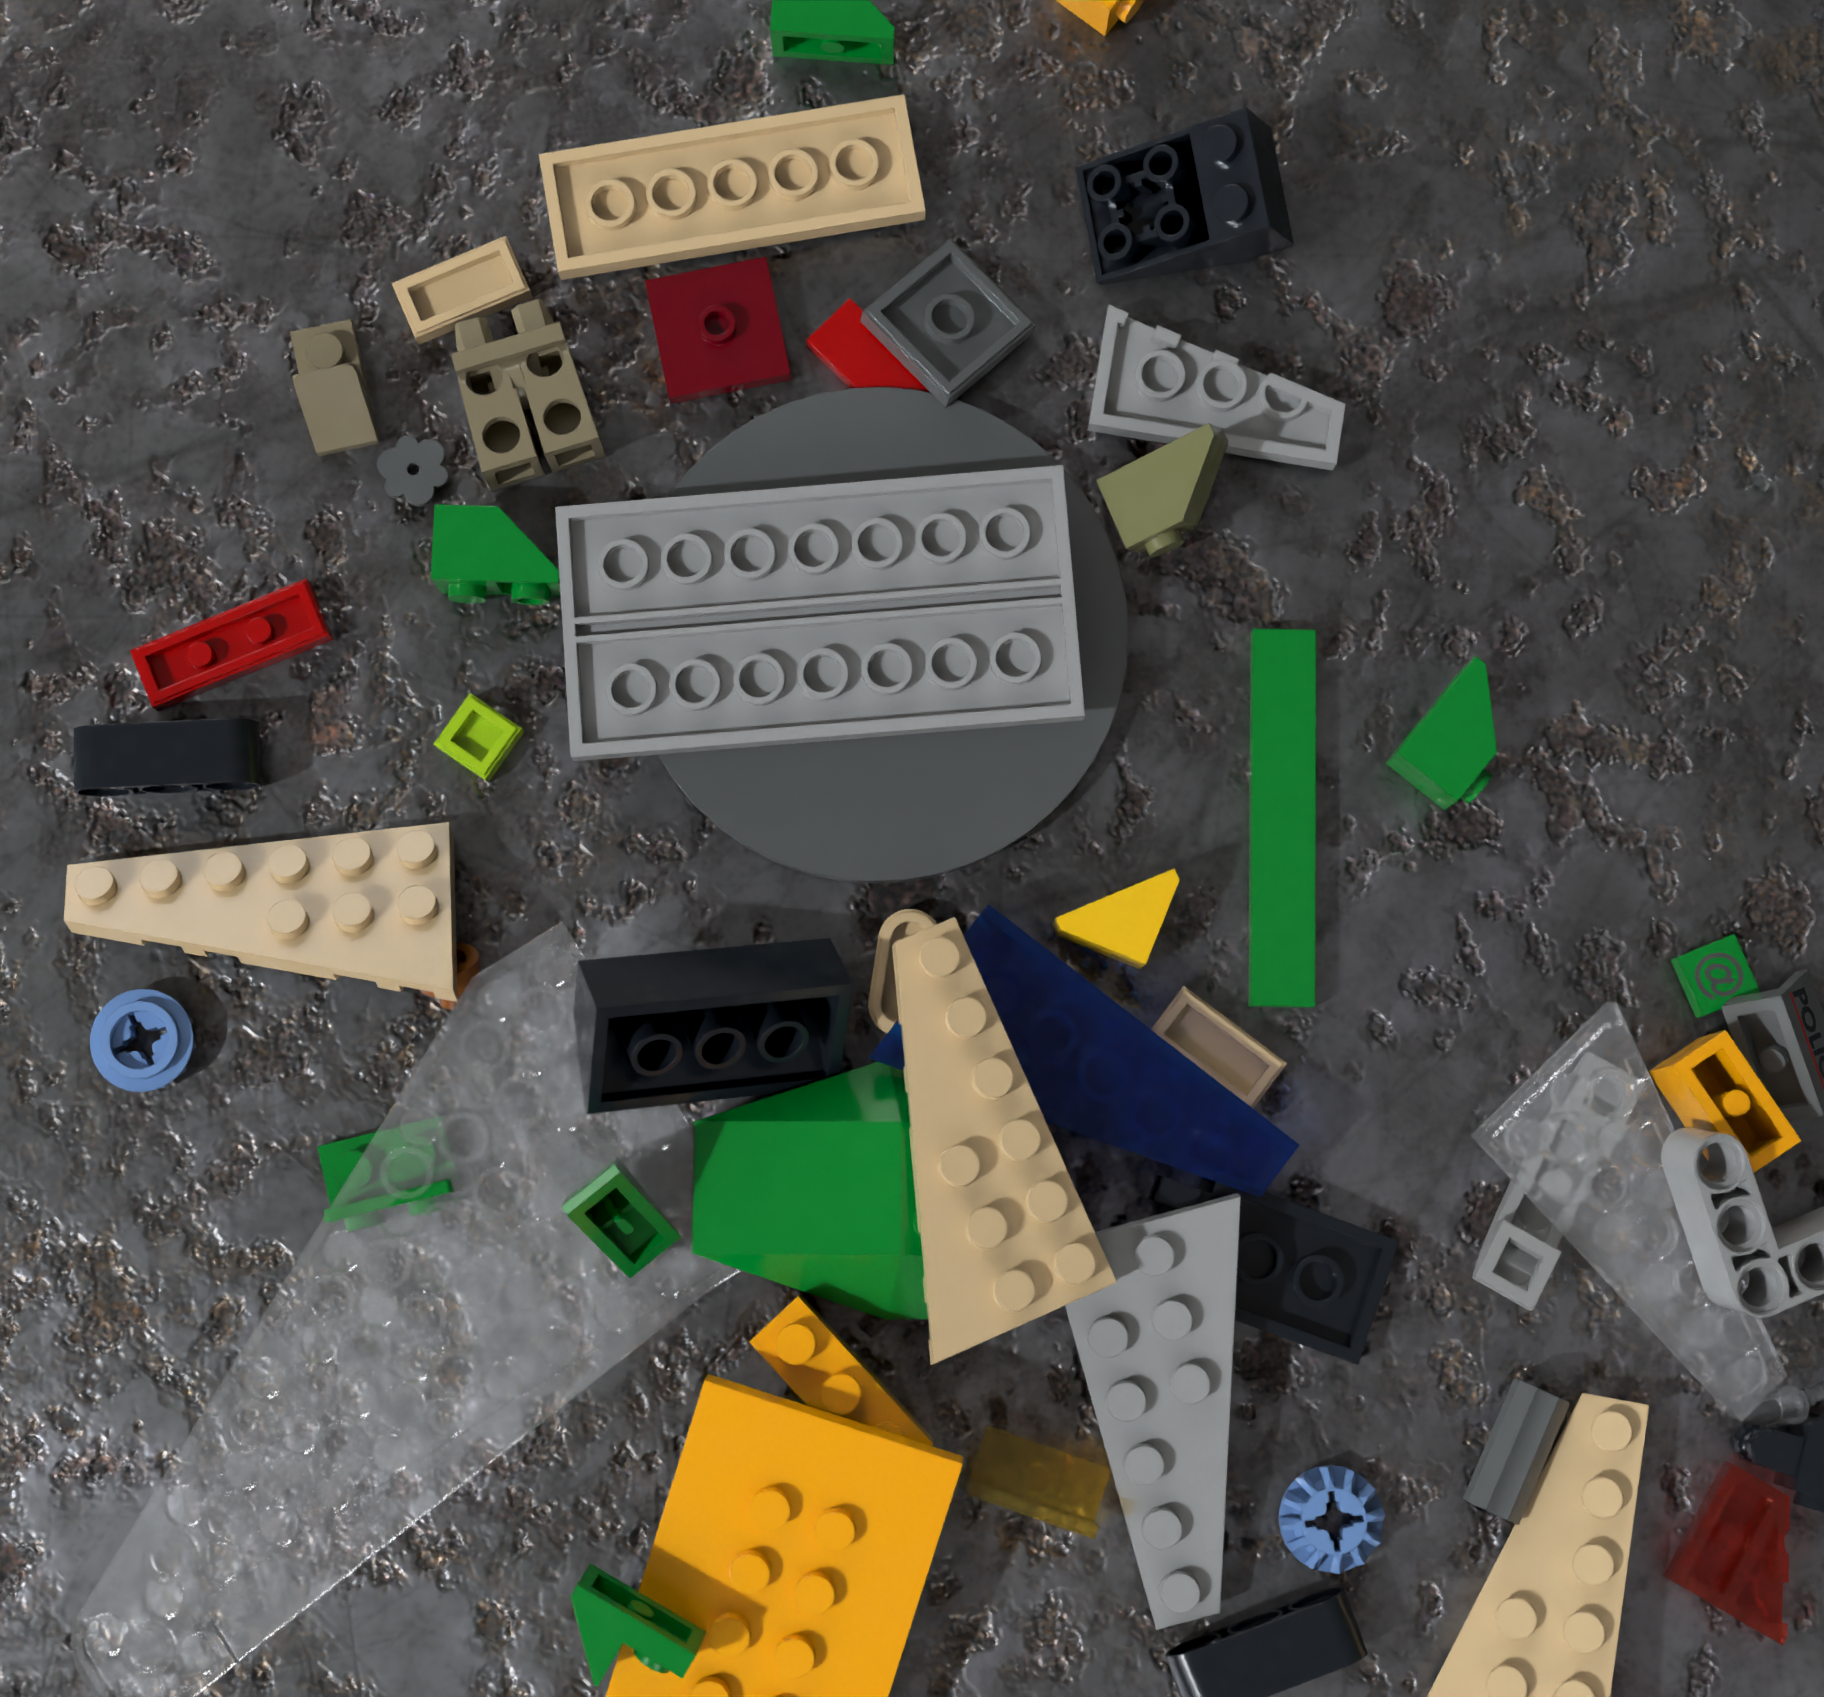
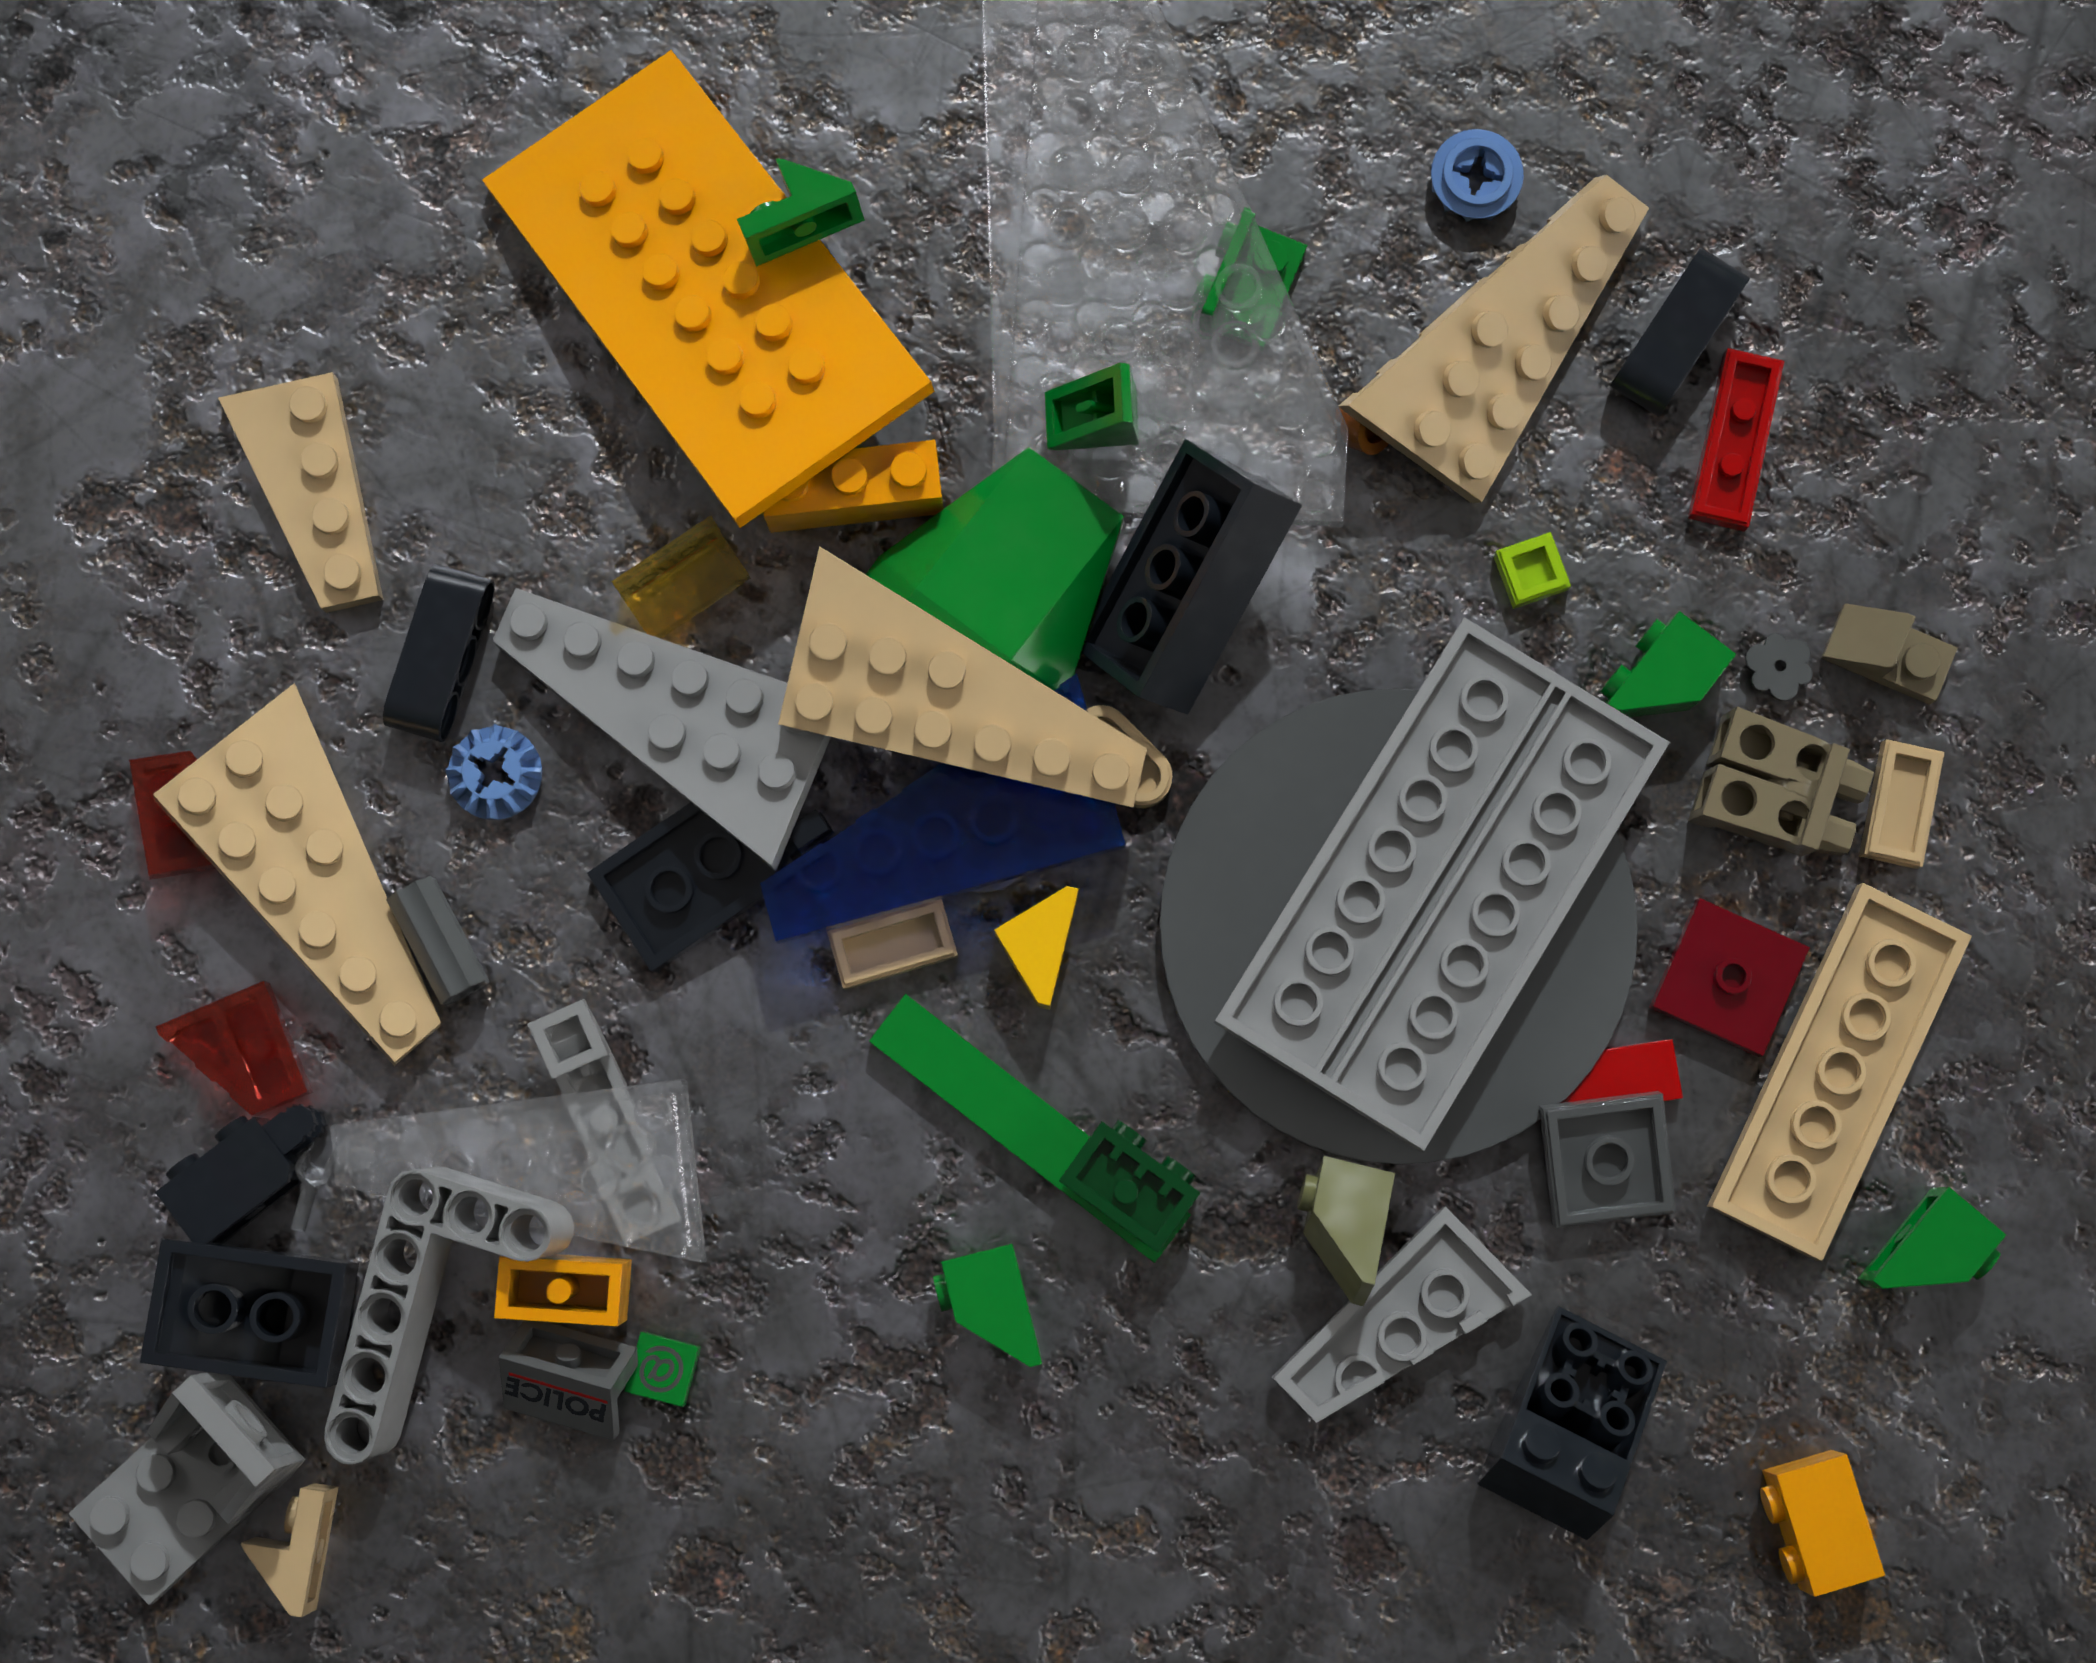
camera: 130 degrees right, 0 degrees up
none -> dark green bracket [1059,1120,1200,1253]

